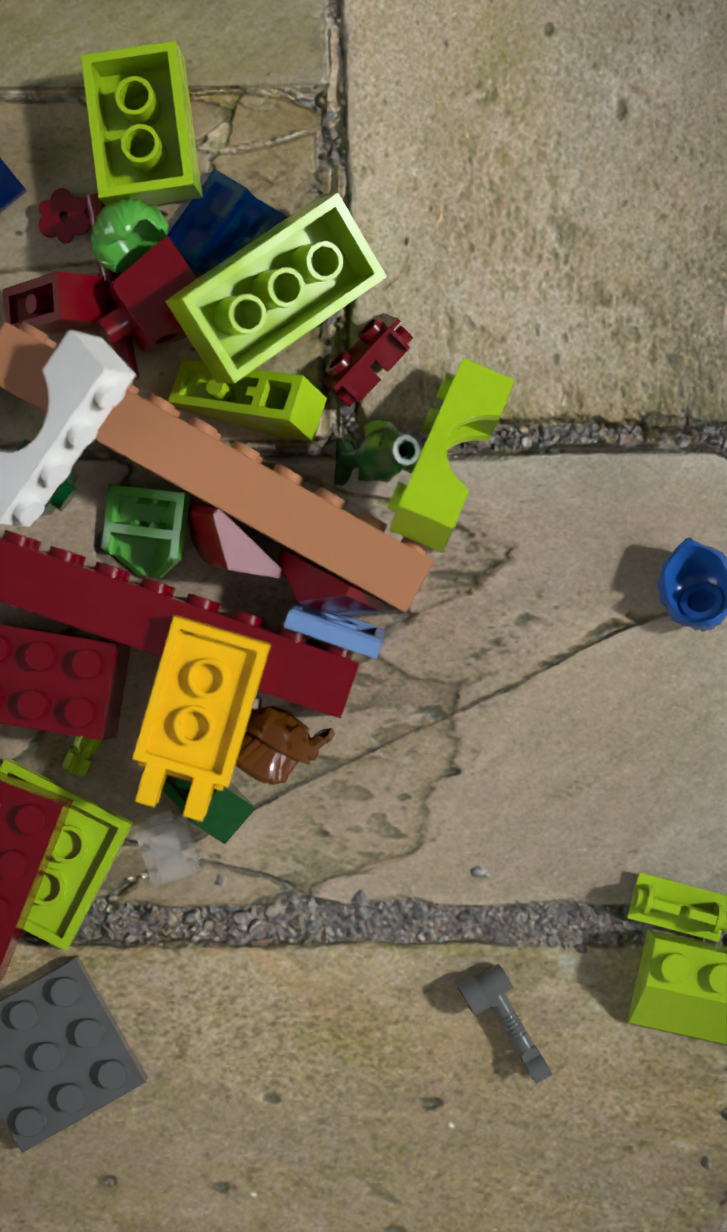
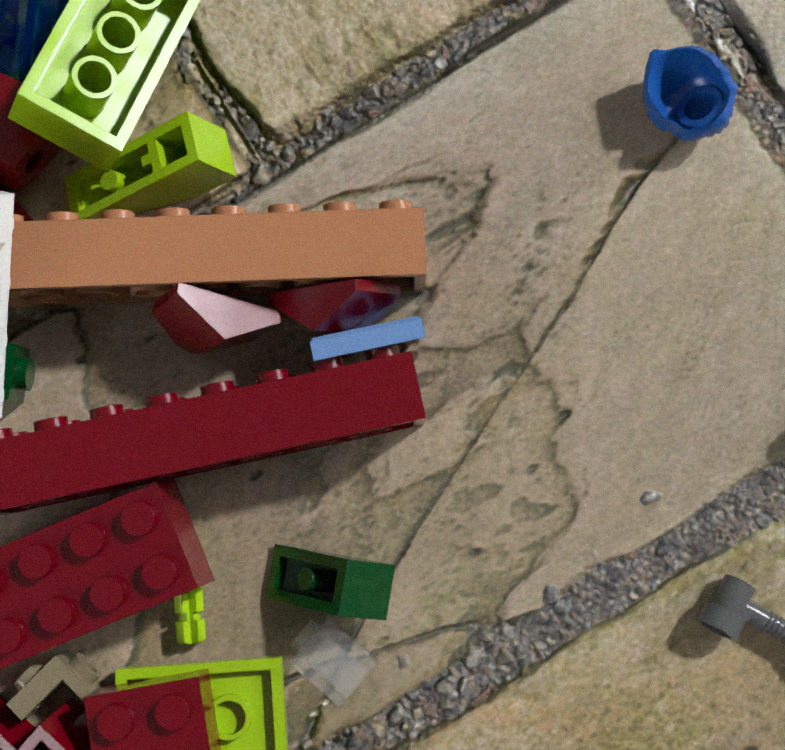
camera: 30 degrees left, 5 degrees down
bright green slope [101,485,190,578] -> none
yellow tile [133,615,271,822] -> none
reddish brown hair [235,696,335,785] -> none
dark red hinge [320,313,413,407] -> none
dark green animal [333,420,420,486] -> none
lime arch [387,358,516,553] -> none

